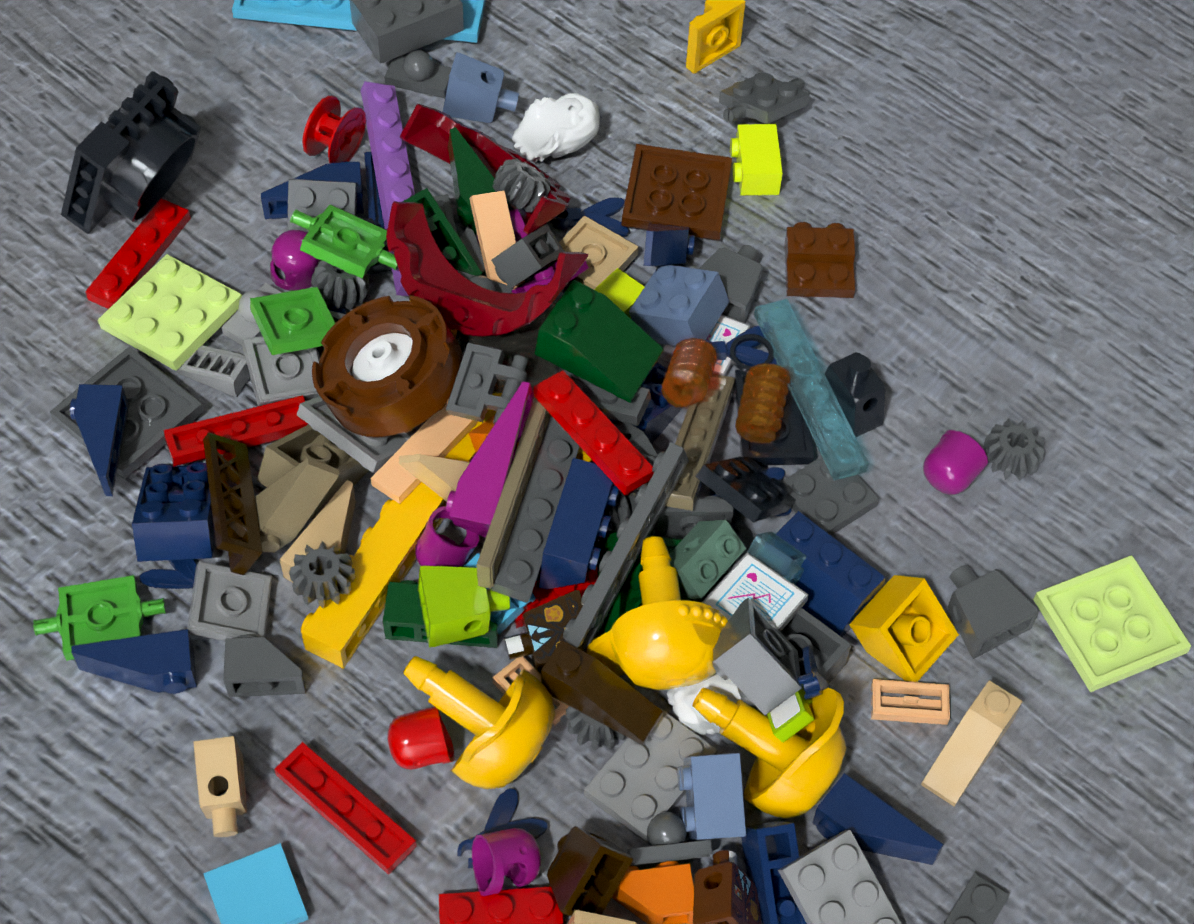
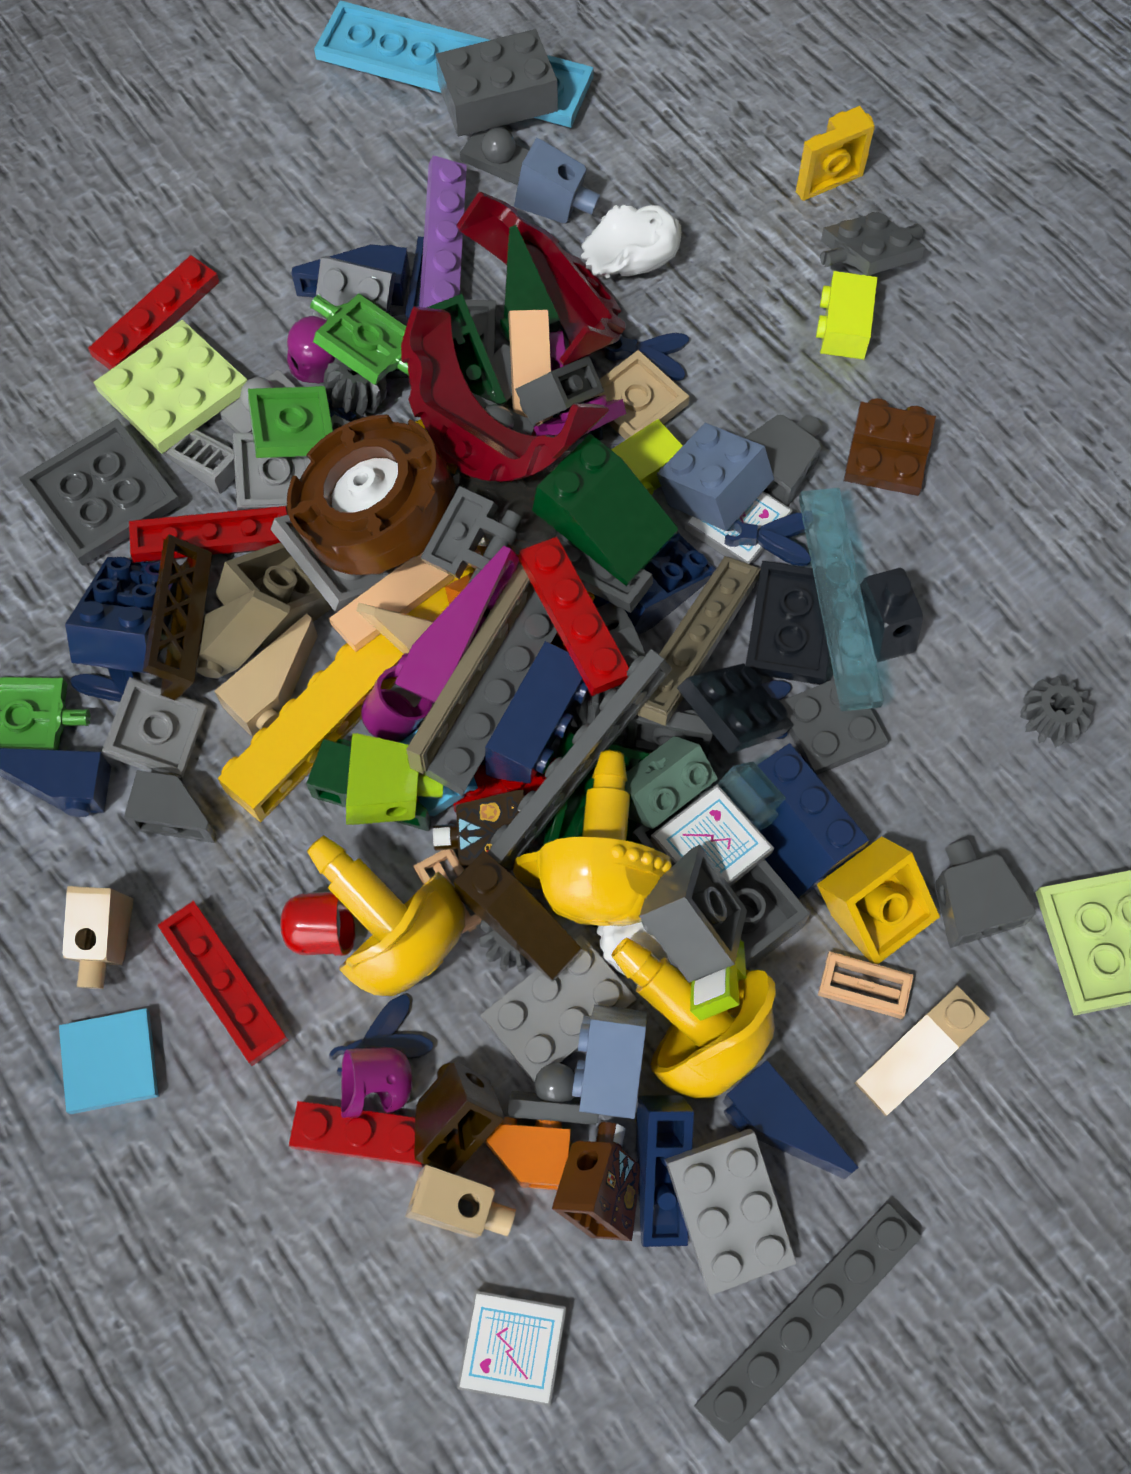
camera: 15 degrees right, 10 degrees up
black hose [61,71,201,234] -> none
dark blue slope [70,384,129,497] -> none
dark grey gear [289,541,355,608] -> none
red piece [302,95,366,163] -> none
dark grey gear [493,159,551,212] -> none
reddish brown plate [621,144,732,240] -> none
dark blue slope [643,223,695,266] -> none
clear orange piece [662,338,718,407] -> none
black piece [730,334,773,373] -> none
clear orange piece [735,363,791,443] -> none
dark blue piece [798,645,830,700] -> none
magenta helmet [923,430,988,495] -> none

